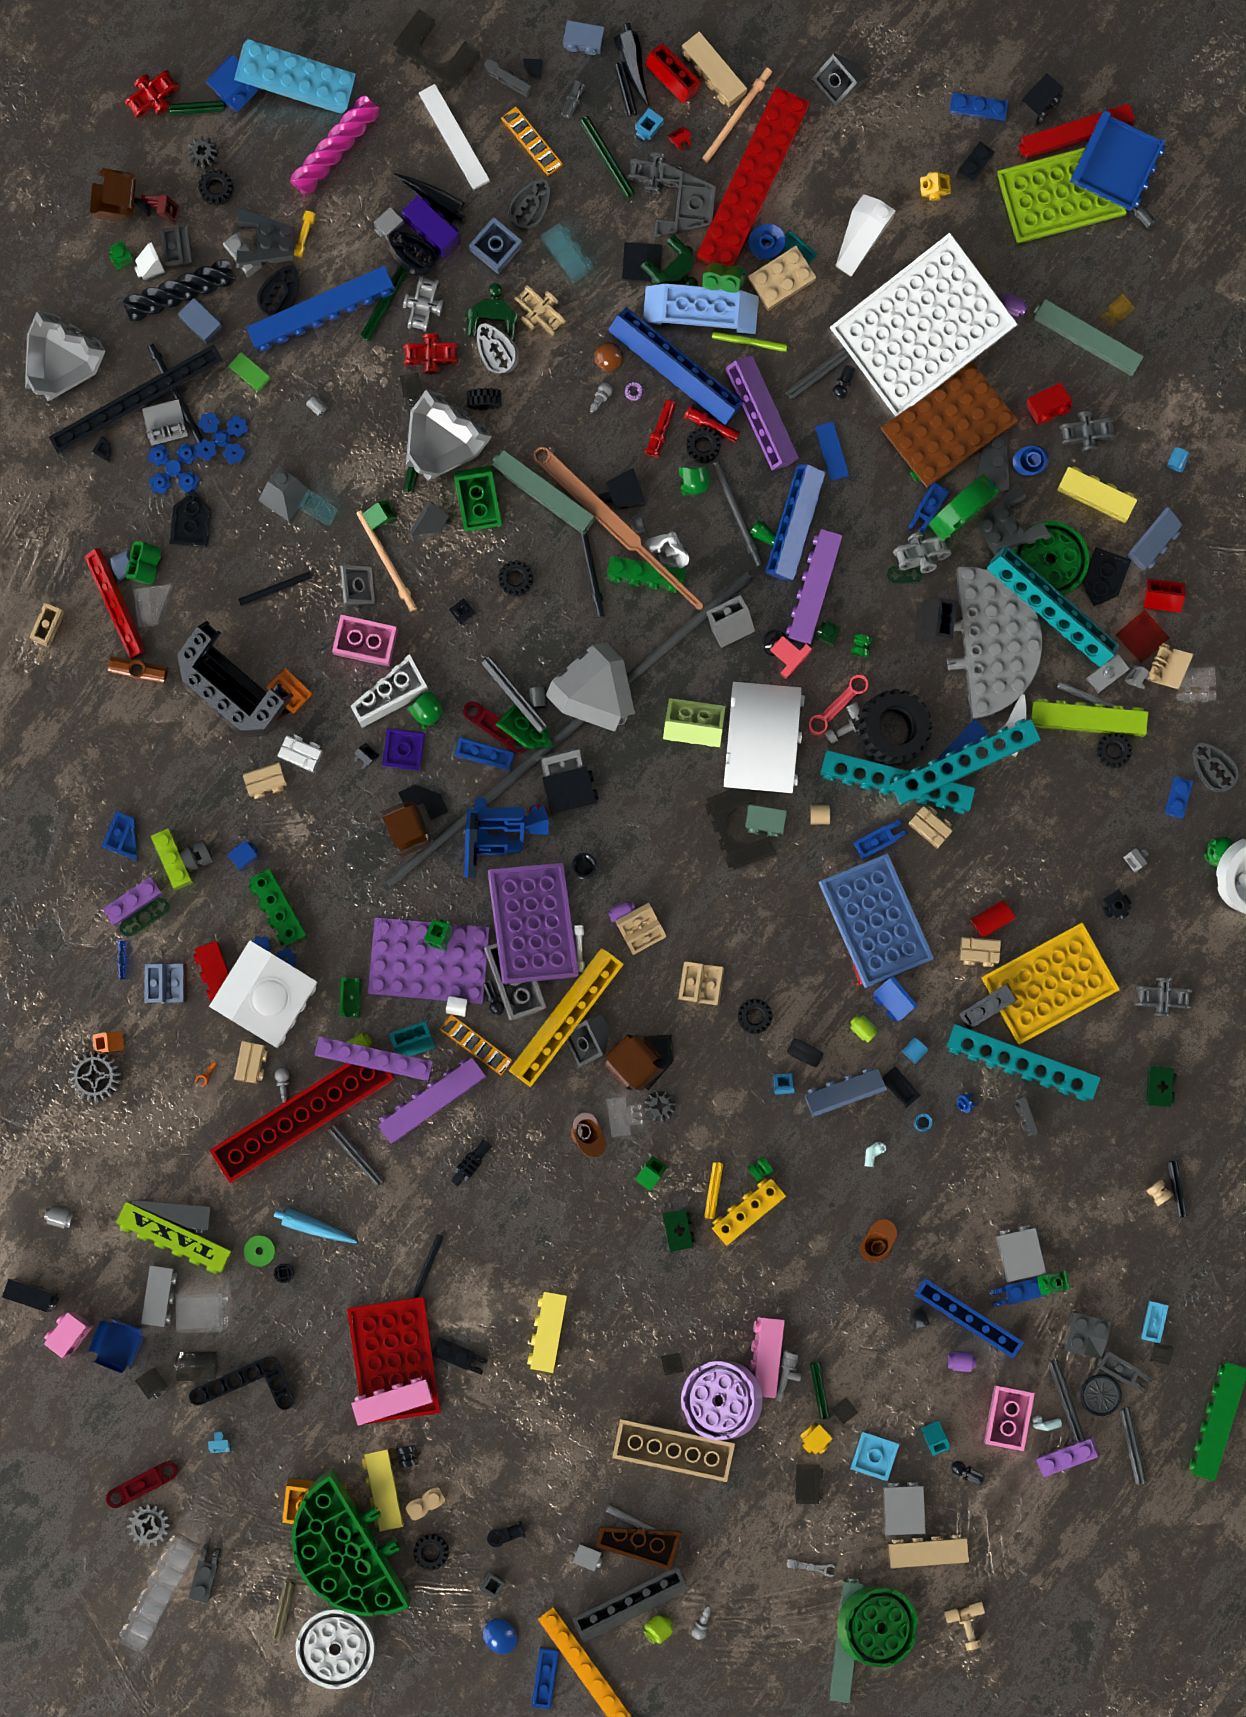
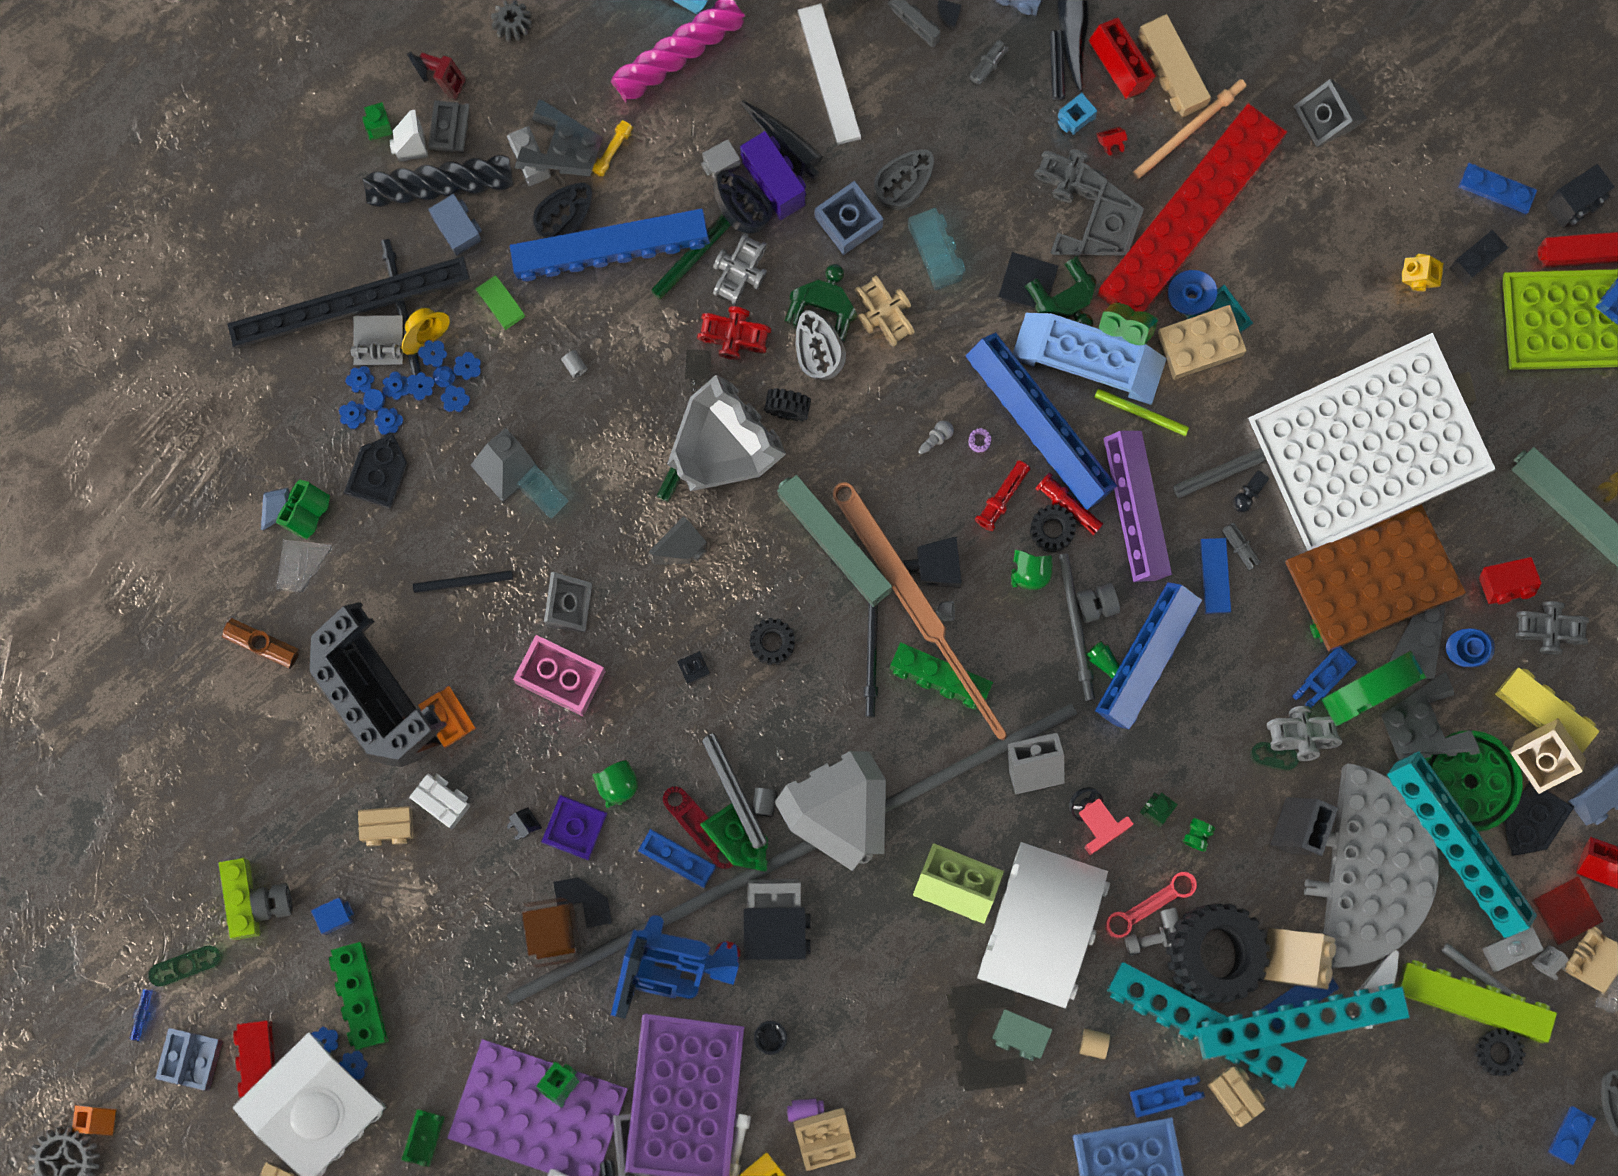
camera: 10 degrees right, 5 degrees down
light grey panel [25,311,106,401] -> none
tan brick [29,603,65,648] -> none
red plate [84,548,146,659] -> none
reddish brown piece [90,168,136,222] -> none
black tile [92,436,112,463] -> none
blue wing [101,811,137,861] -> none
medium lavender brick [103,877,164,926] -> none
black tyre [198,169,234,206] -> none
white wedge [351,654,429,728] -> none
light nougat bar [356,510,417,612] -> none
brick [362,500,397,530] -> none
green slope [454,465,502,532] -> none
tile [501,107,563,177] -> none
dark green axle [580,116,635,199] -> none
dark orange hair [594,342,623,371] -> none
white head [643,531,689,568] -> none
medium lavender brick [786,529,843,647] -> none
white wedge [836,194,896,277] -> none
medium lavender brick [1001,293,1028,317] -> none
none -> yellow piece [402,308,450,355]
none -> dark grey wheel [1077,582,1120,623]
none -> dark grey axle [1222,523,1262,571]
none -> tan brick [1263,928,1336,990]
none -> tan brick [1511,718,1586,794]

